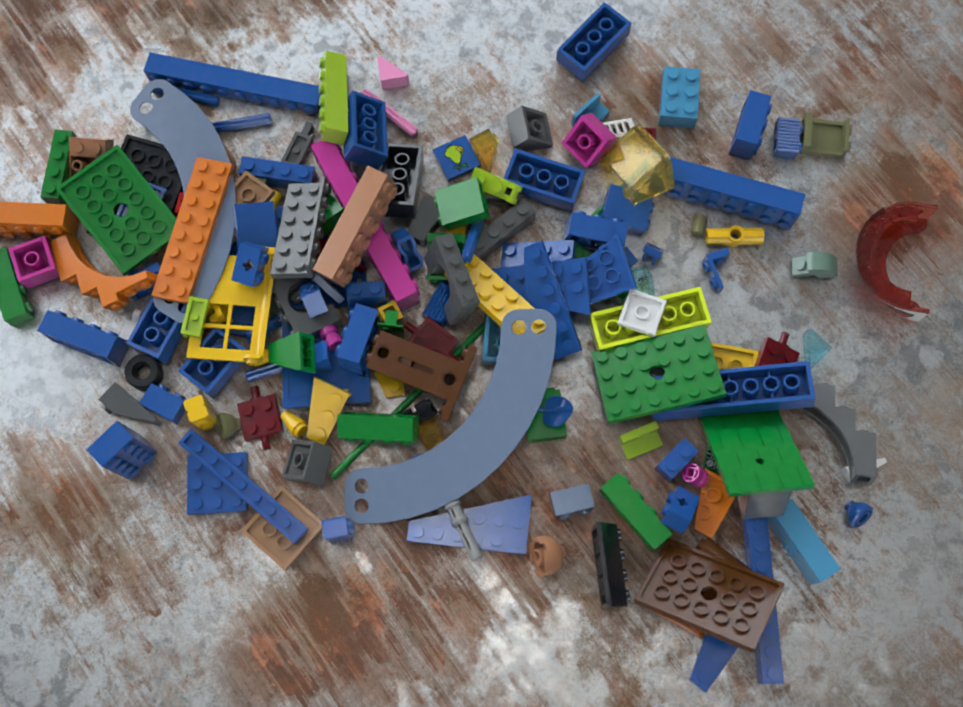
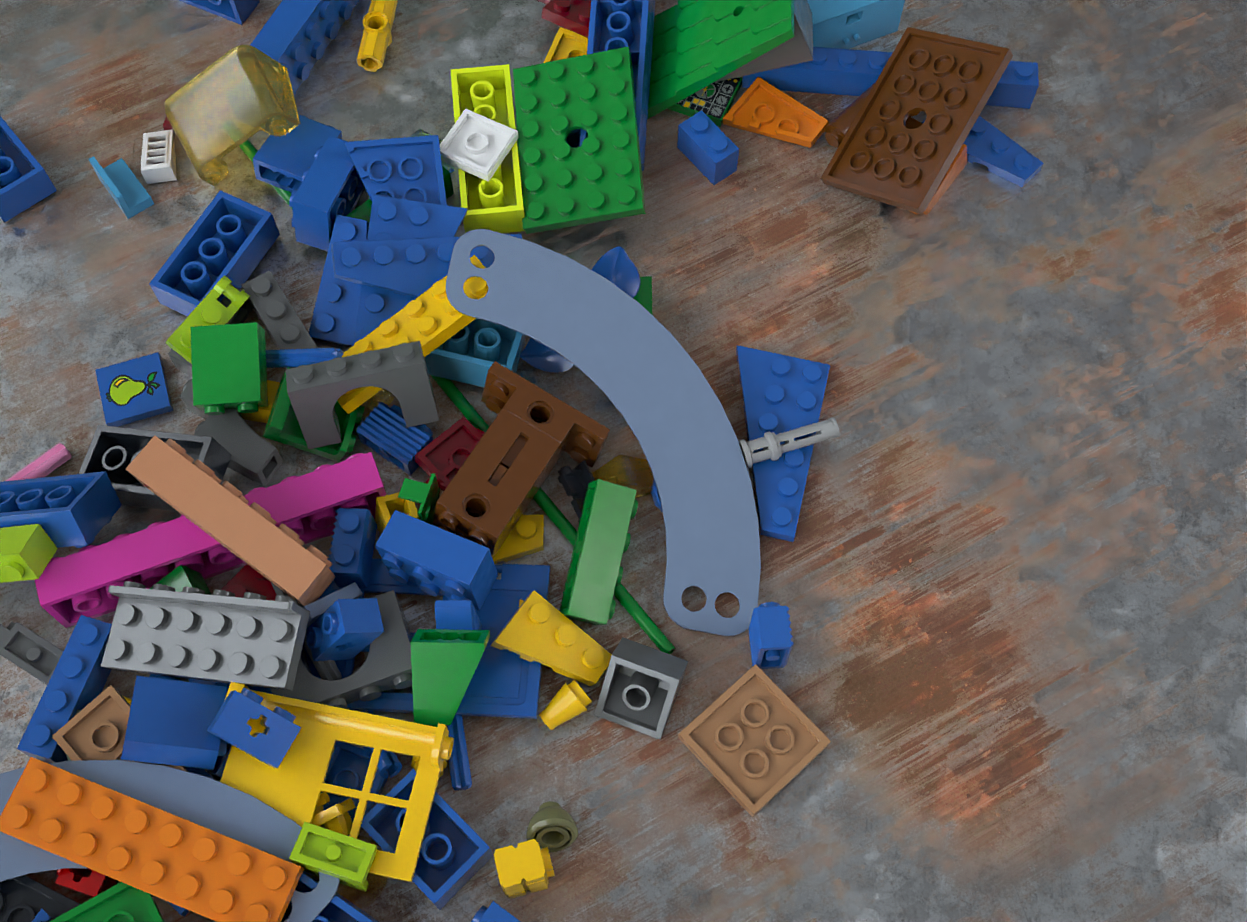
camera: 85 degrees left, 10 degrees down
blue tile [178,428,309,545] -> none
blue plate [187,452,248,515] -> none
dark red plate [237,386,284,451] -> none
dark pink wheel [319,324,343,351] -> none
blue brick [391,227,423,272] -> none
clear yellow slope [470,128,499,173] -> none
dark grey slope [507,106,553,151] -> none
nougat cylinder [528,536,565,577] -> none
sand blue brick [549,483,595,520] -> none
dark pink brick [561,113,617,168] -> none
black slope [591,522,630,609] -> none
green brick [599,473,672,552] -> none
lime panel [618,421,663,460] -> none
blue tile [642,242,664,265] -> none
dark azure brick [658,66,701,129] -> none
blue brick [661,486,700,534] -> none
dark pink wheel [682,463,709,488] -> none
olive piece [691,214,708,237] -> none
blue bracket [702,247,730,294] -> none

